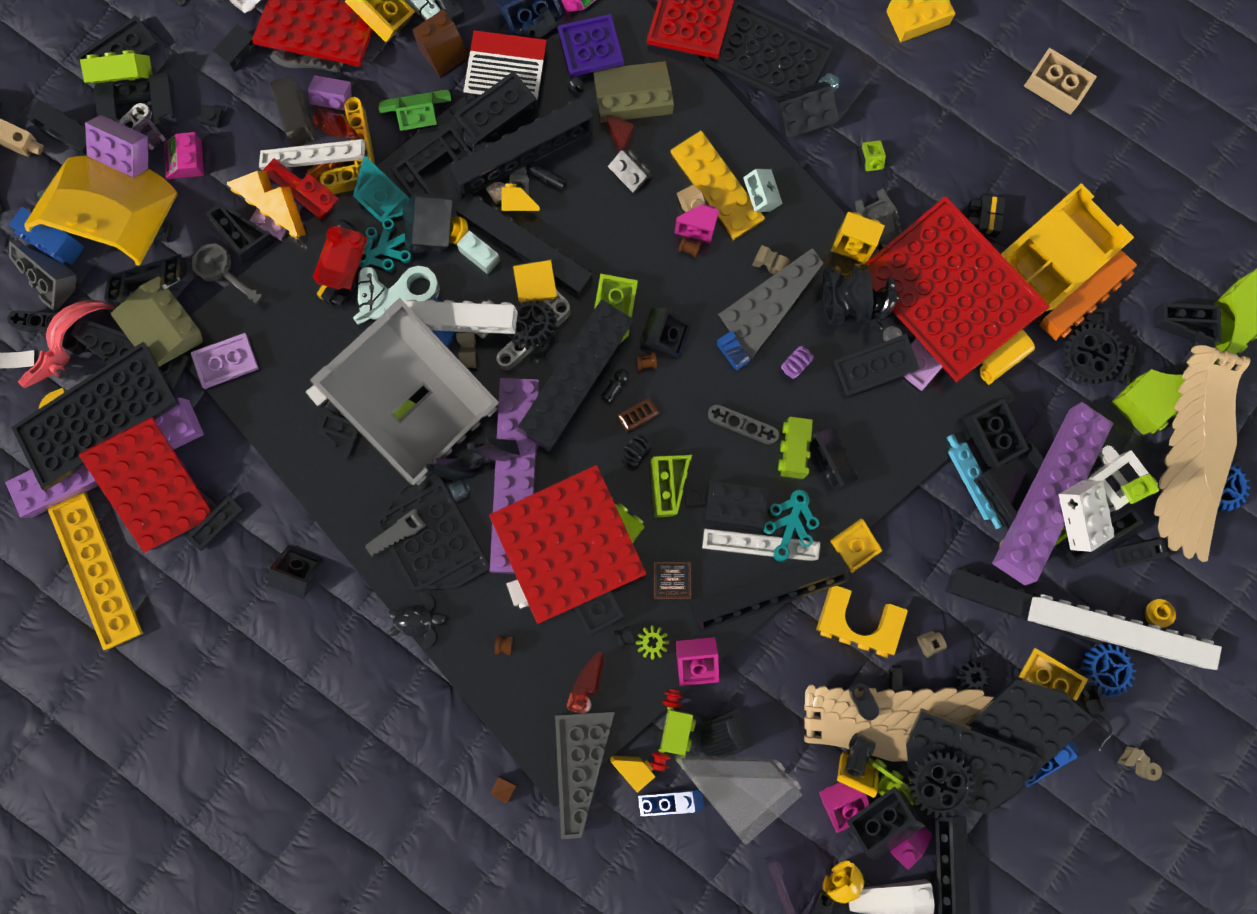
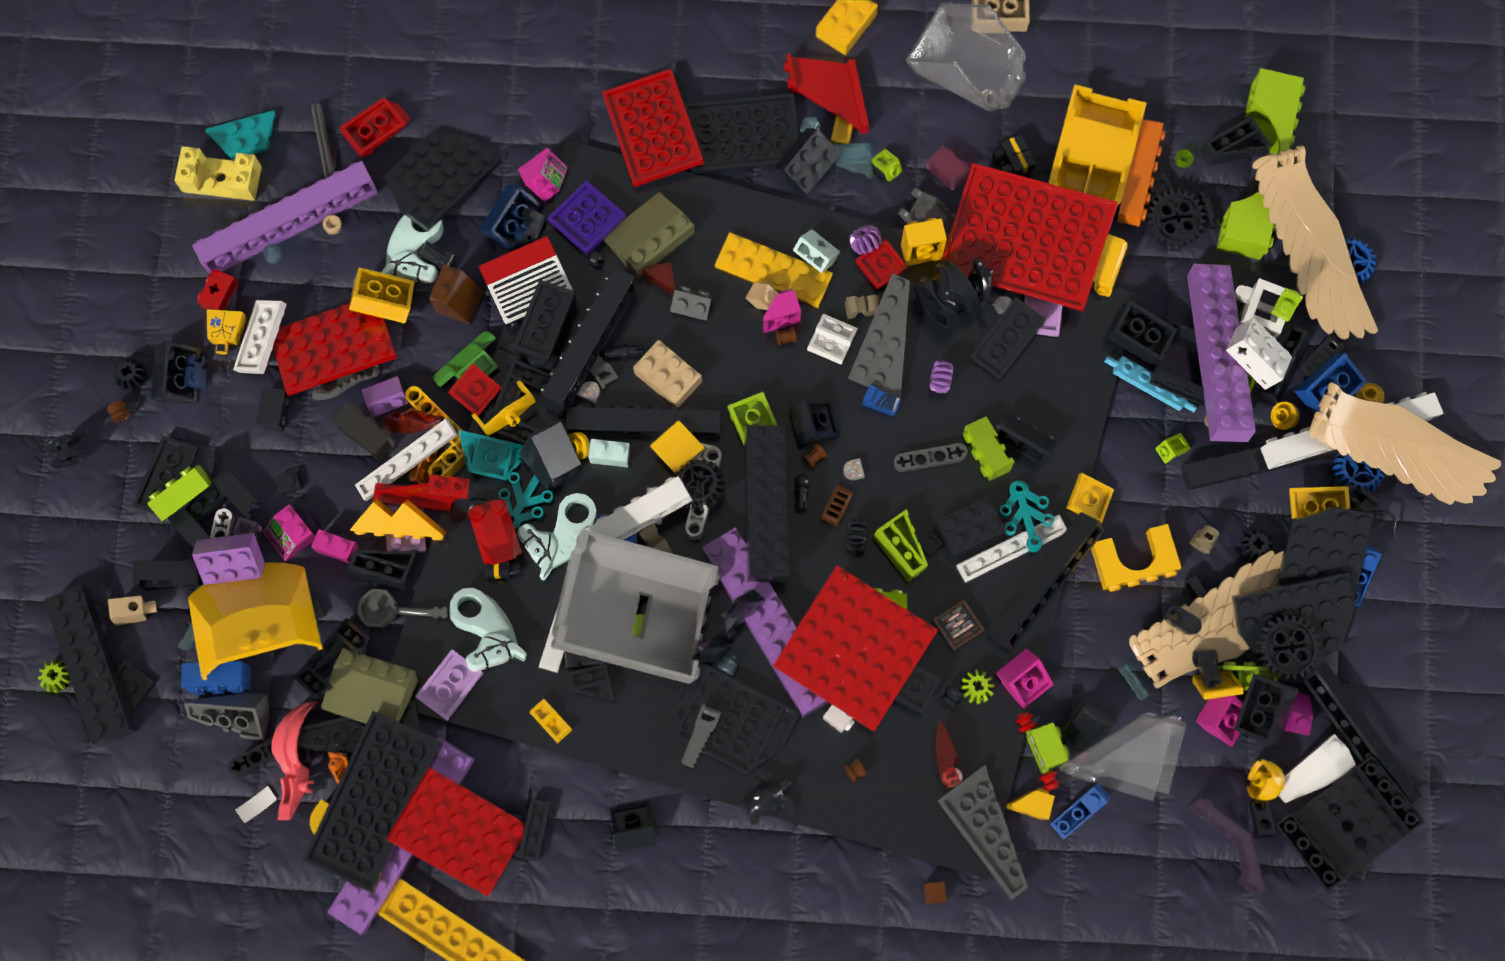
camera: 30 degrees left, 5 degrees down
yellow slope [501,184,540,211] -> none
dark tan leg [1117,746,1162,781] -> none
none -> dark pink brick [311,530,359,564]
none -> orange hinge [328,752,349,784]
none -> red plate [448,363,502,416]
none -> light aqua animal [450,588,527,672]
none -> yellow piece [471,380,536,436]
none -> yellow slope [529,699,572,743]
none -> tan brick [633,340,702,408]
none -> red piece [784,53,869,134]
none -> white slope [807,314,858,365]
none -> yellow tile [830,116,853,147]
none -> clear light blue wing [833,143,873,179]
none -> light grey tile [843,458,865,480]
none -> medium lavender gear [850,225,882,255]
none -> red plate [855,239,908,290]
none -> clear windscreen [906,3,1026,111]
none -> clear pink brick [926,146,970,191]
none -> clear light blue axle [1119,664,1149,701]
none -> lime bracket [1156,433,1191,464]
none -> clear neon green plate [1174,150,1193,168]
none -> yellow plate [1271,402,1300,430]
none -> blue brick [1294,353,1367,416]
none -> tan animal [1309,383,1501,505]

